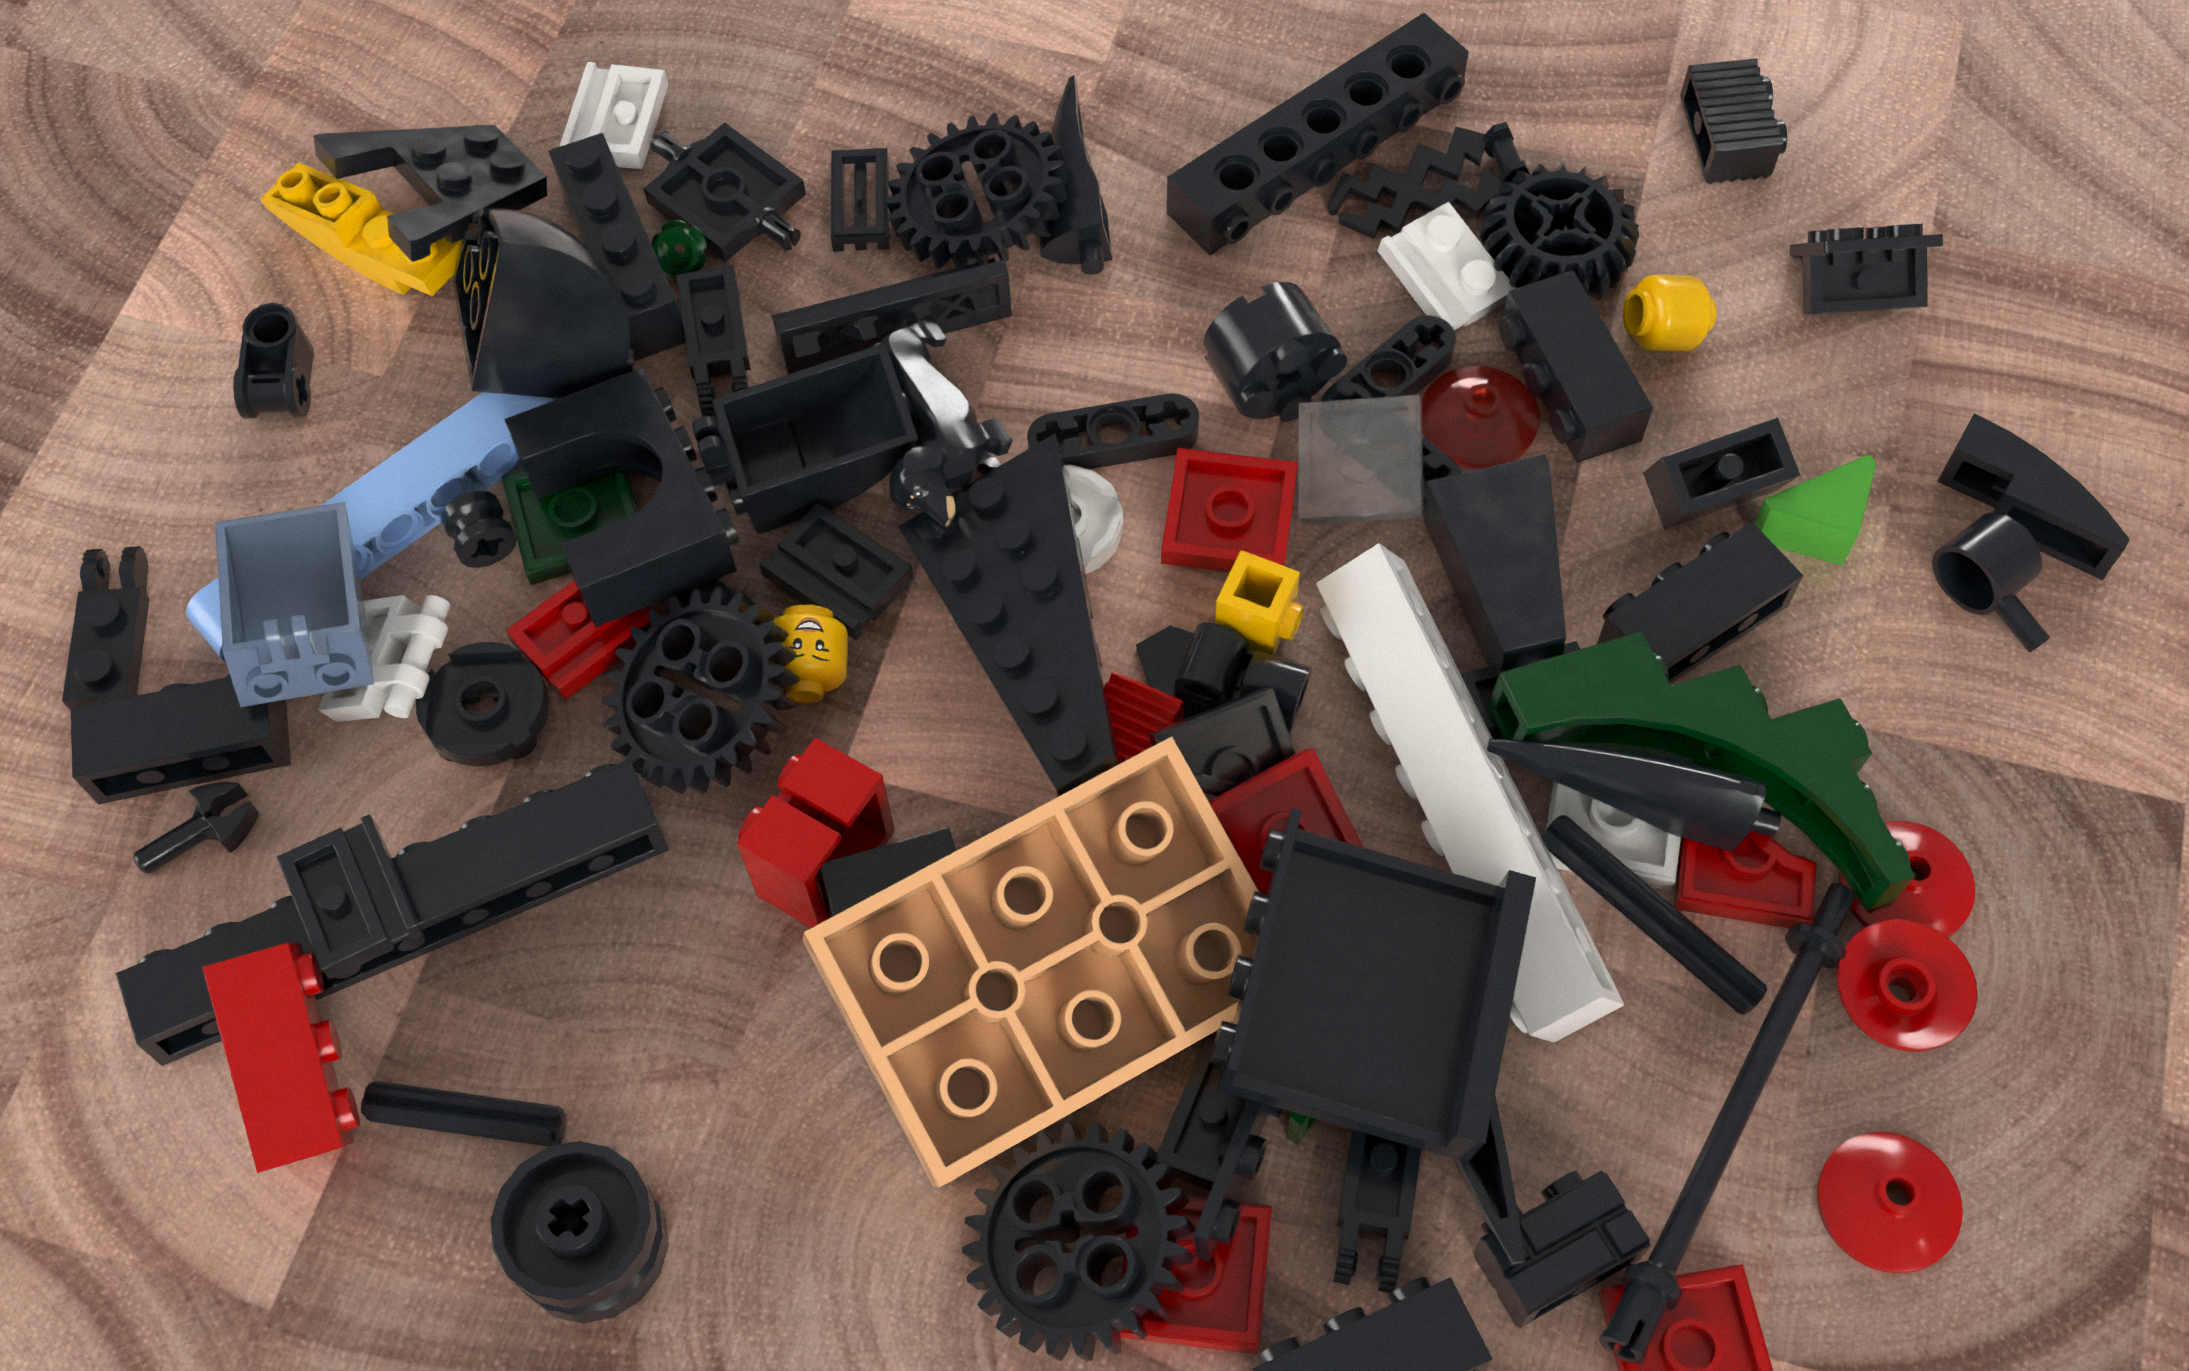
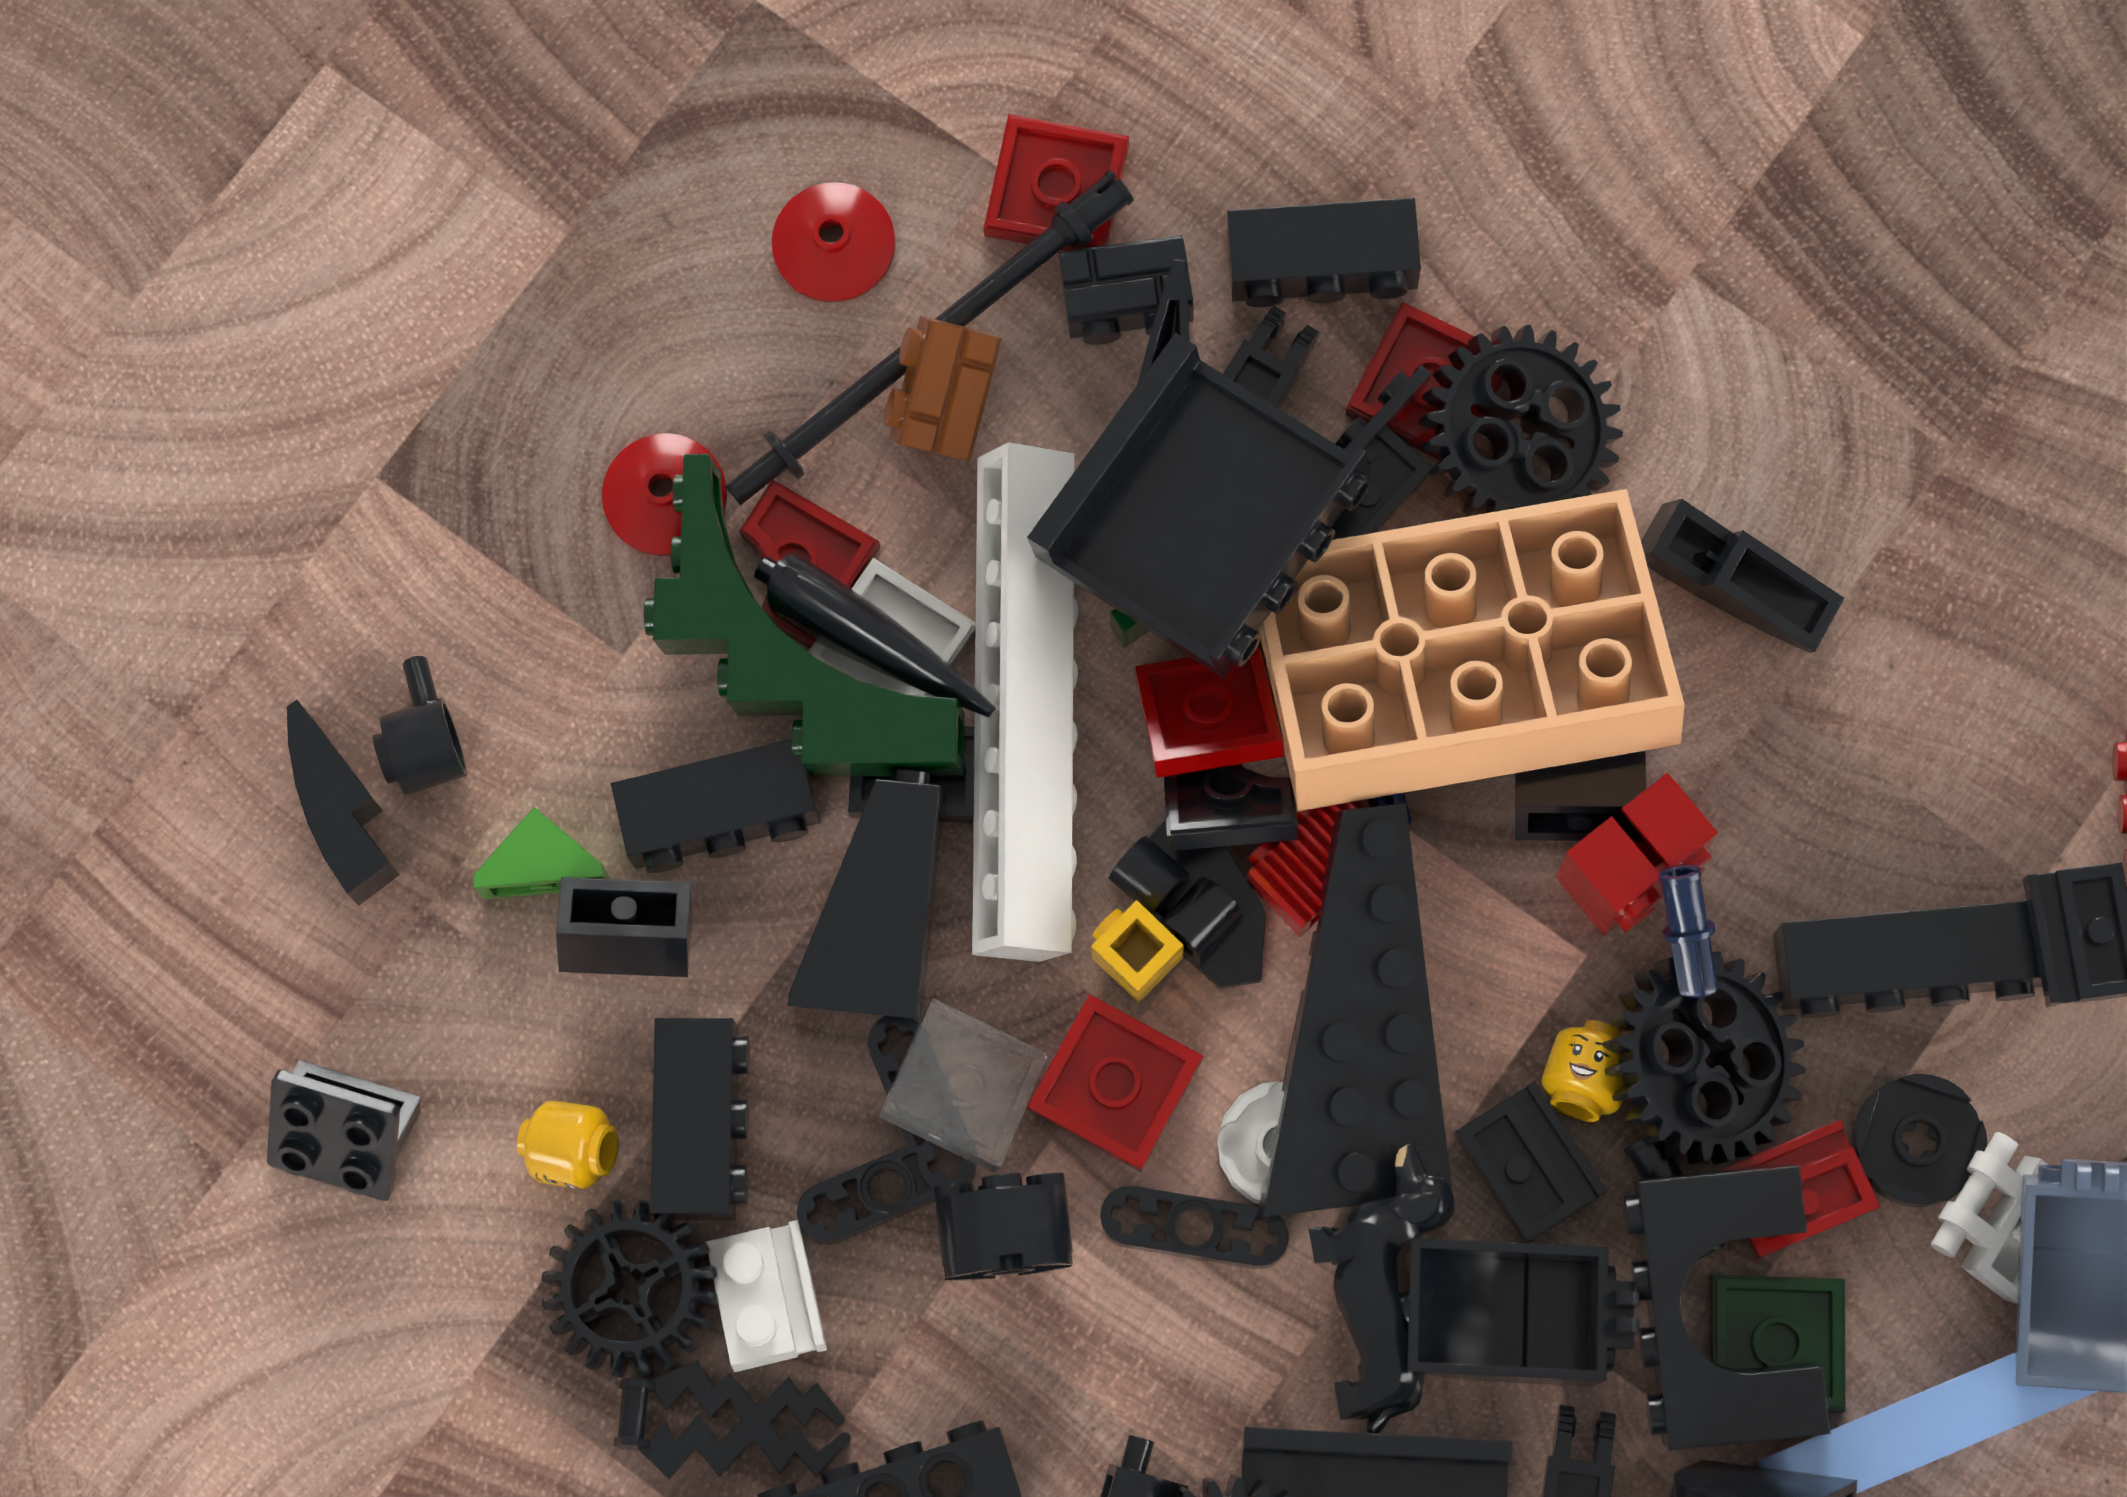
camera: 155 degrees left, 15 degrees up
black axle [361,1081,567,1147] -> none
black wheel [440,491,517,568] -> none
black wheel [490,1141,669,1323] -> none
clear red dish [1420,366,1540,468] -> none
black axle [1541,815,1768,1015] -> none
black brick [1680,58,1787,184] -> none
red dish [1836,919,1978,1052] -> none
none -> dark orange brick [884,316,1002,461]
none -> black slope [1641,499,1845,653]
none -> dark blue axle [1659,865,1718,999]

